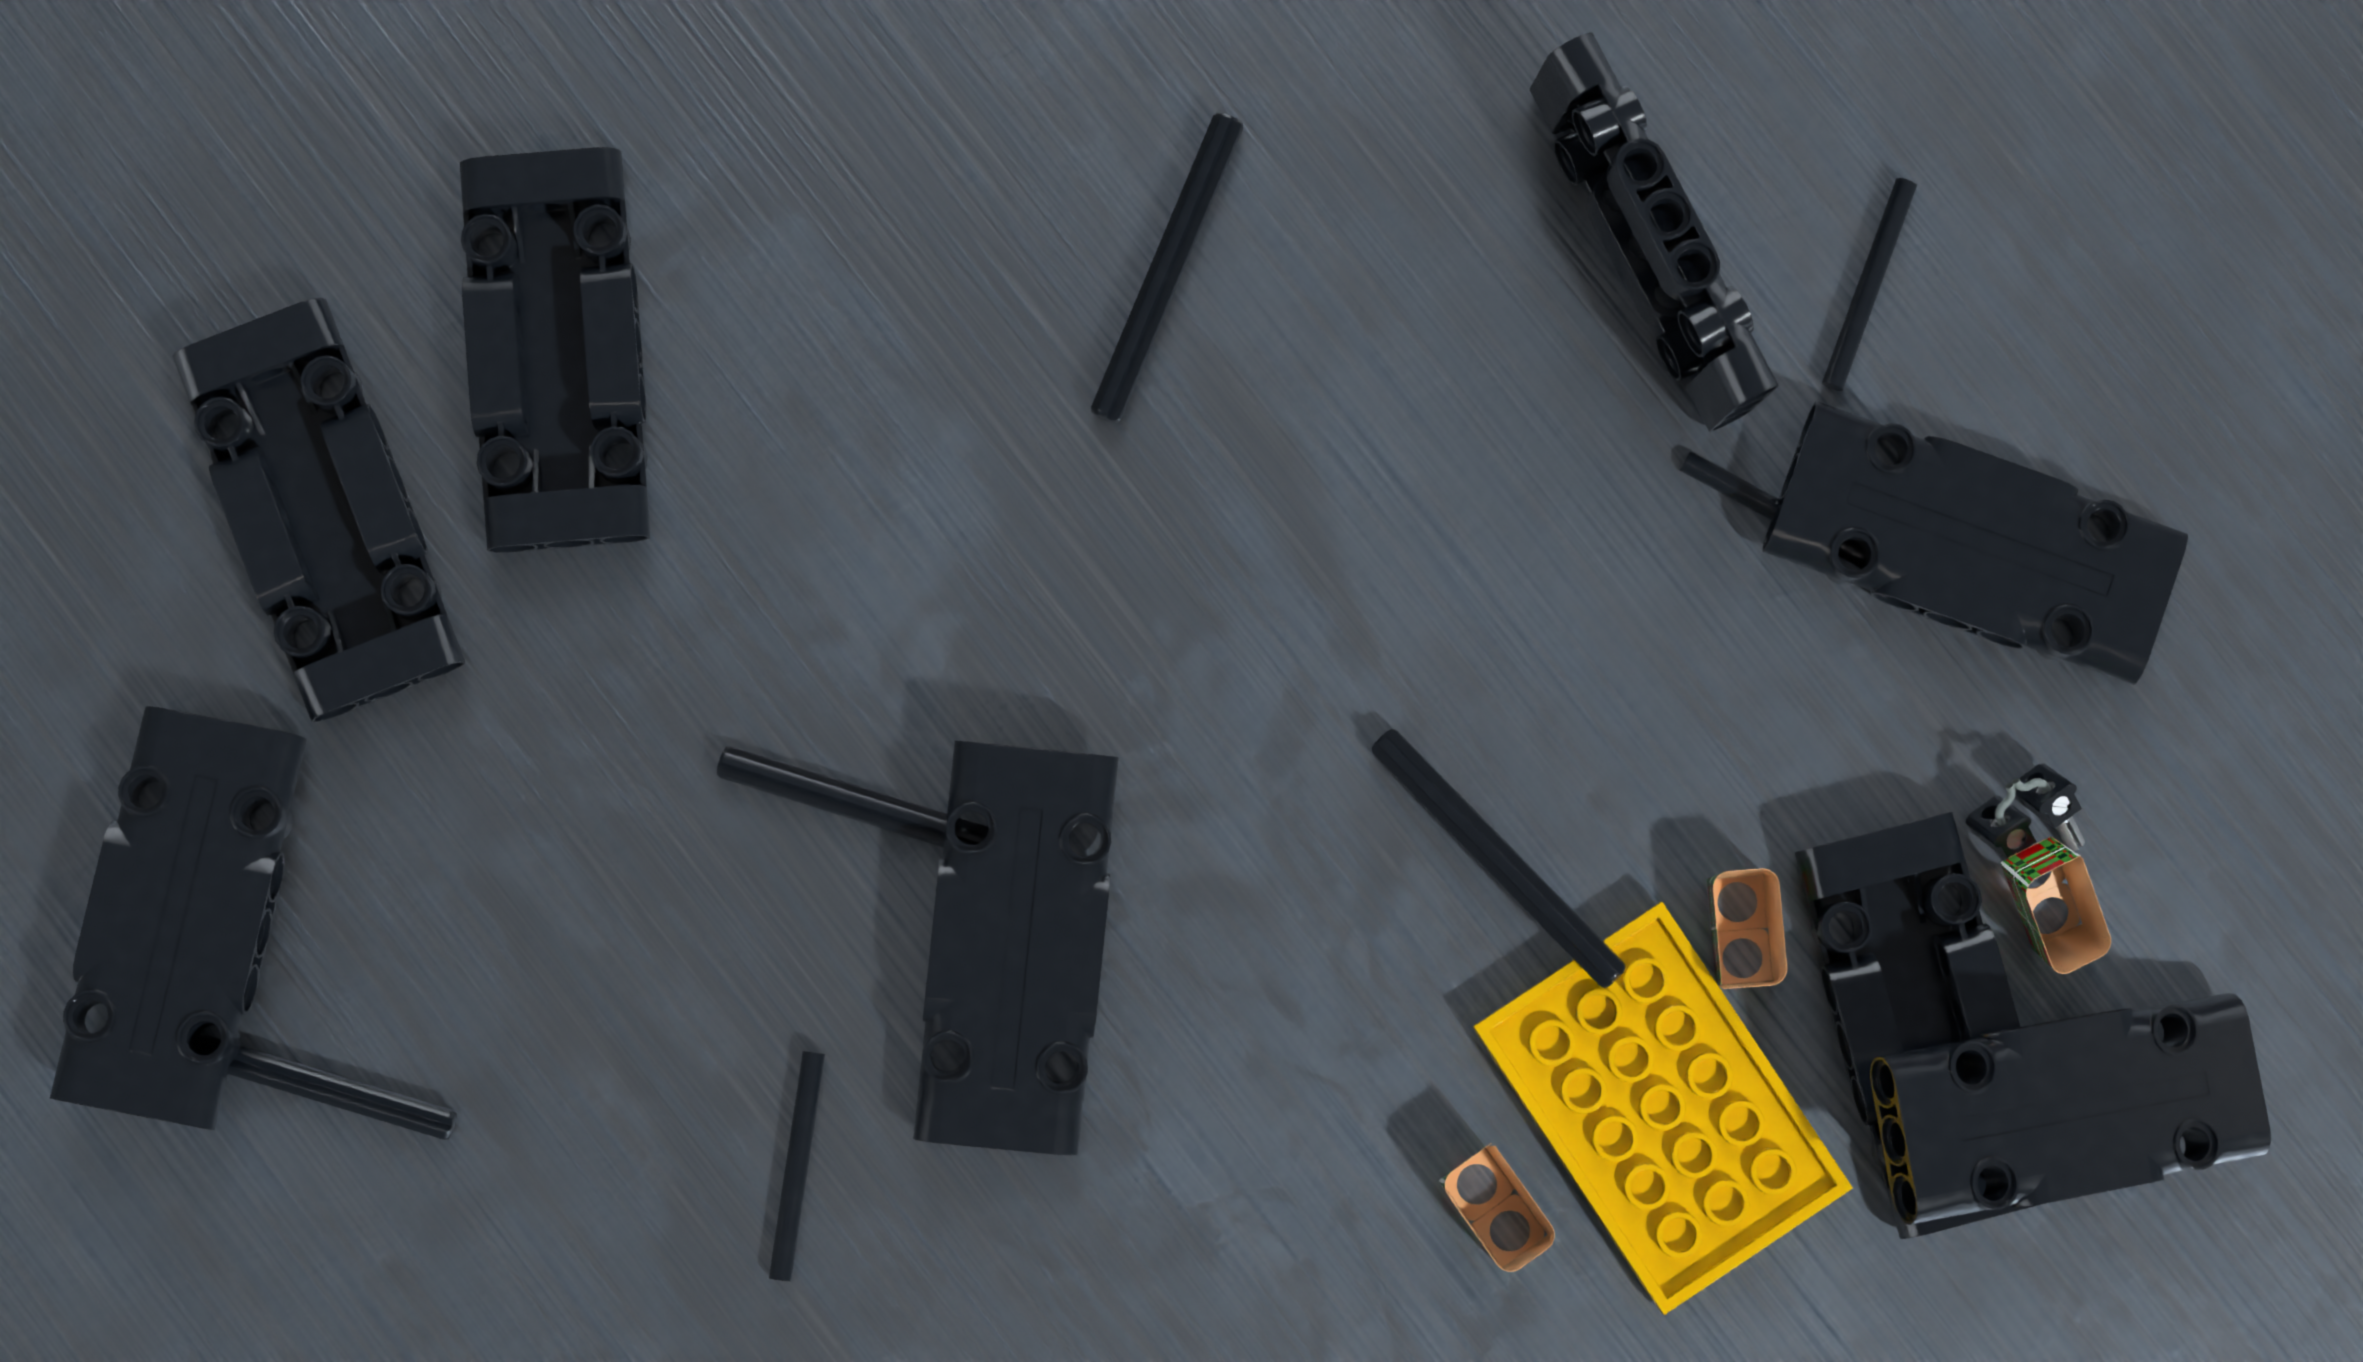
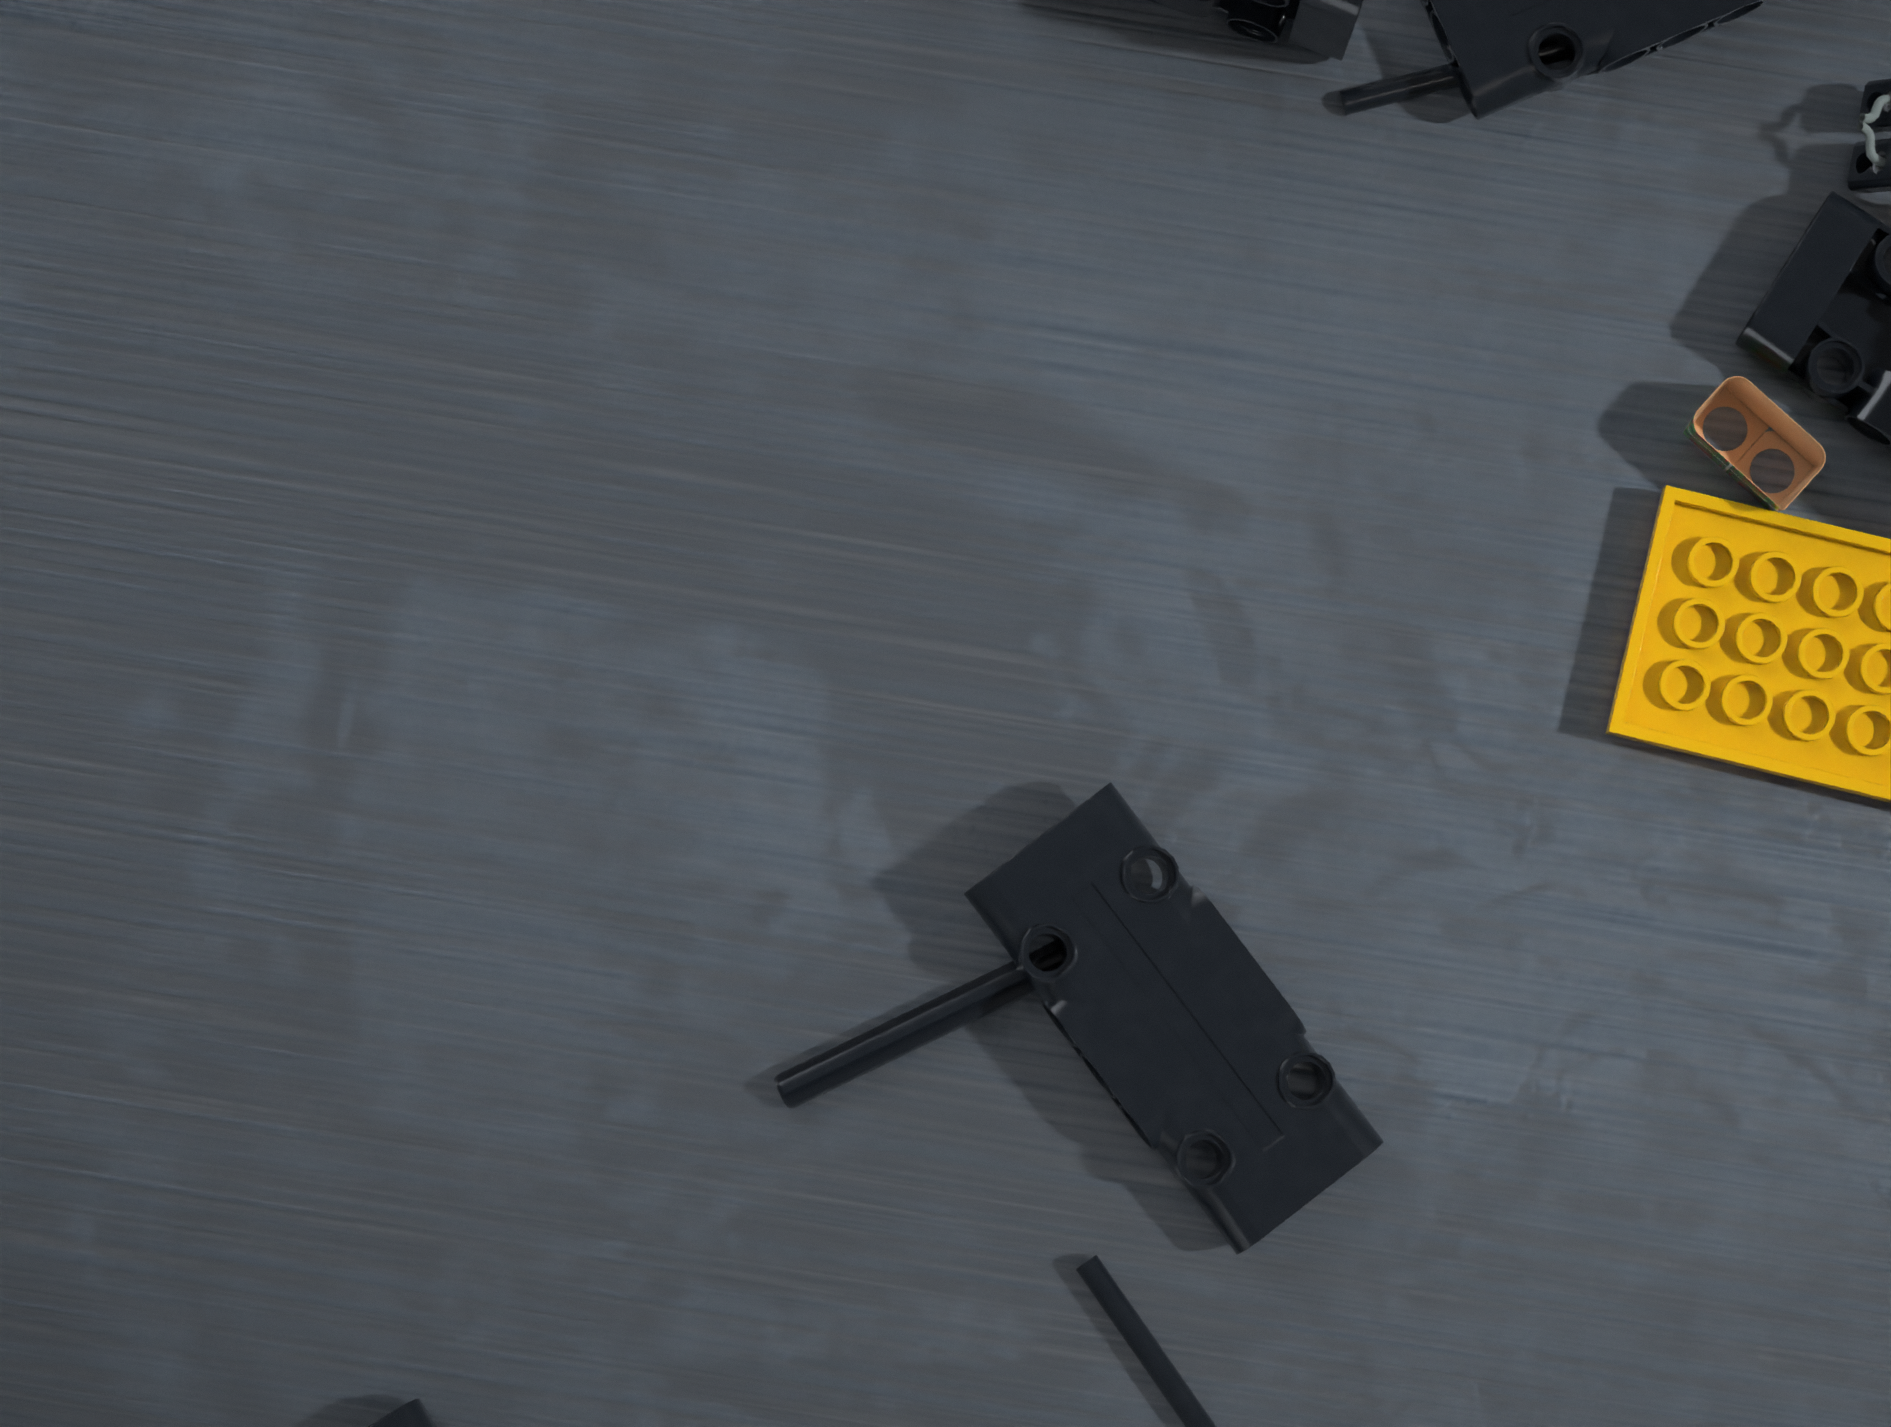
camera: 35 degrees left, 0 degrees up
black panel [172,298,465,722] -> none
black panel [460,147,650,553] -> none
black axle [1091,113,1243,423] -> none
black axle [1371,729,1626,988] -> none
light nougat piece [1439,1143,1555,1272] -> none

